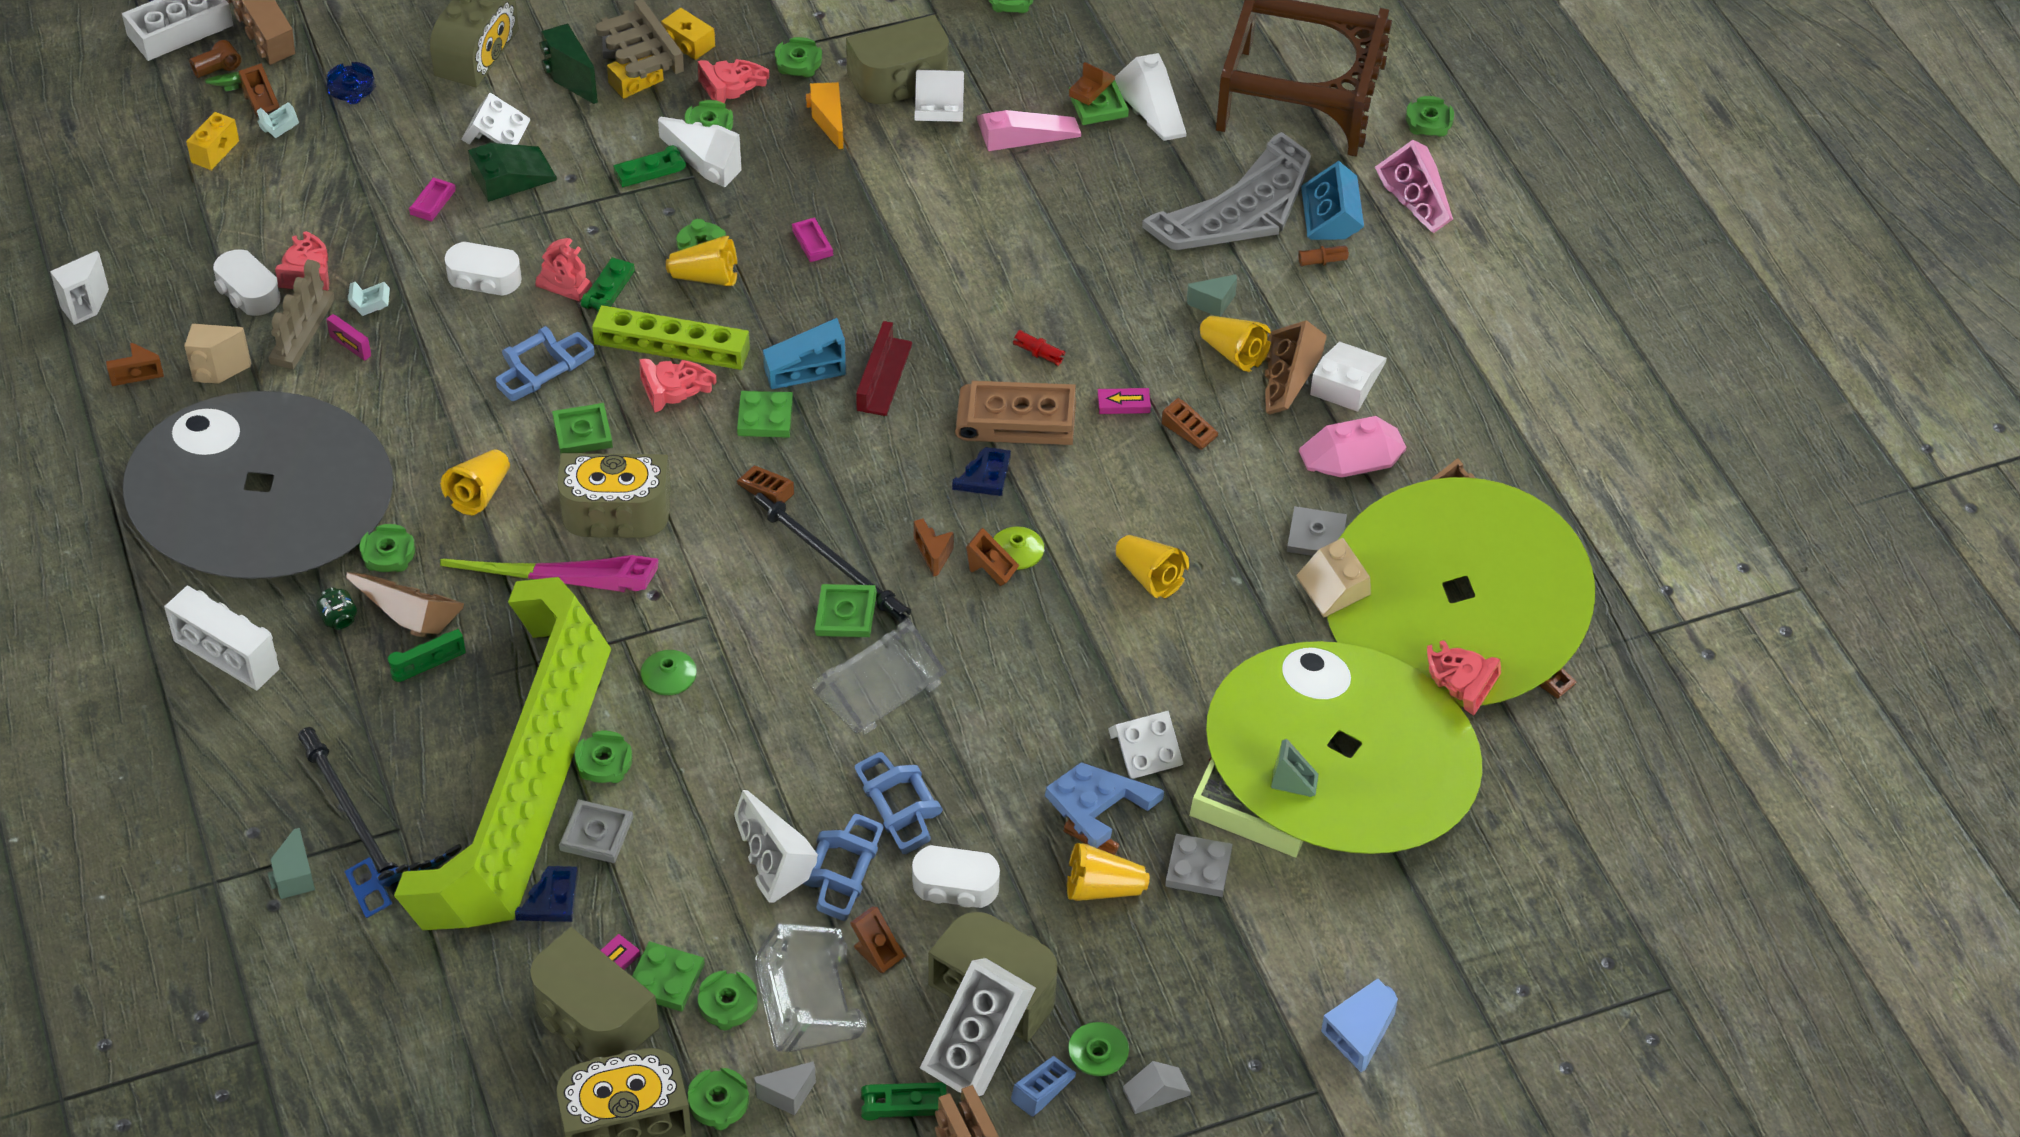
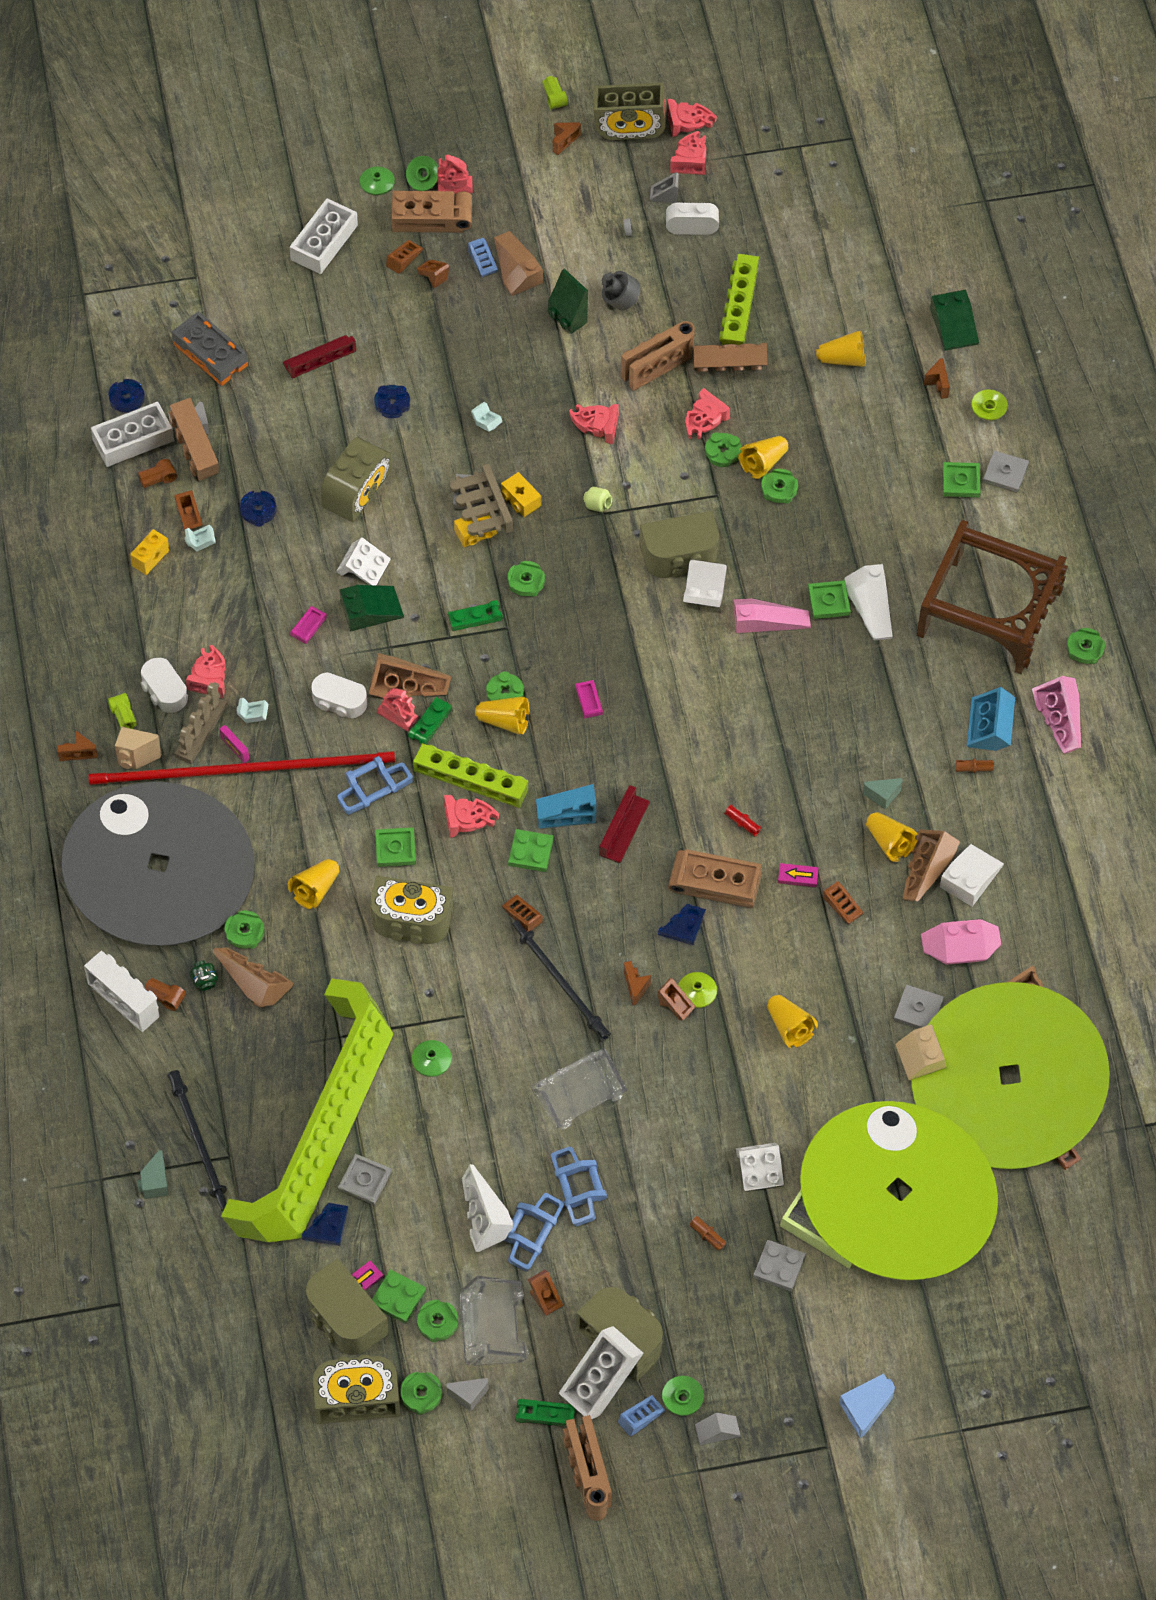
camera: 10 degrees right, 10 degrees up
white slope [50,251,109,325] -> none
bright green dish [205,72,241,91] -> none
blue piece [344,844,462,918] -> none
green plate [388,629,466,682] -> none
dark pink plate [440,555,659,593] -> none
dark green slope [539,23,598,104] -> none
bright green plate [575,730,632,783] -> none
white wedge [658,117,741,187] -> none
coral piece [698,59,769,103] -> none
bright green plate [775,37,822,77] -> none
light orange slope [806,82,843,149] -> none
bright green plate [815,584,877,637] -> none
white brick [912,845,1000,908] -> none
medium blue wing [1045,763,1164,848] -> none
yellow cone [1067,843,1150,901] -> none
dark orange slope [1069,62,1115,106] -> none
light grey wing [1142,132,1311,250] -> none
sand green slope [1271,739,1319,797] -> none
coral piece [1427,640,1501,716] -> none
none -> red piece [89,751,395,785]
none -> lime piece [107,693,137,729]
none -> dark orange piece [145,978,186,1011]
none -> medium nougat wedge [369,653,451,698]
none -> yellowish green head [583,487,612,512]

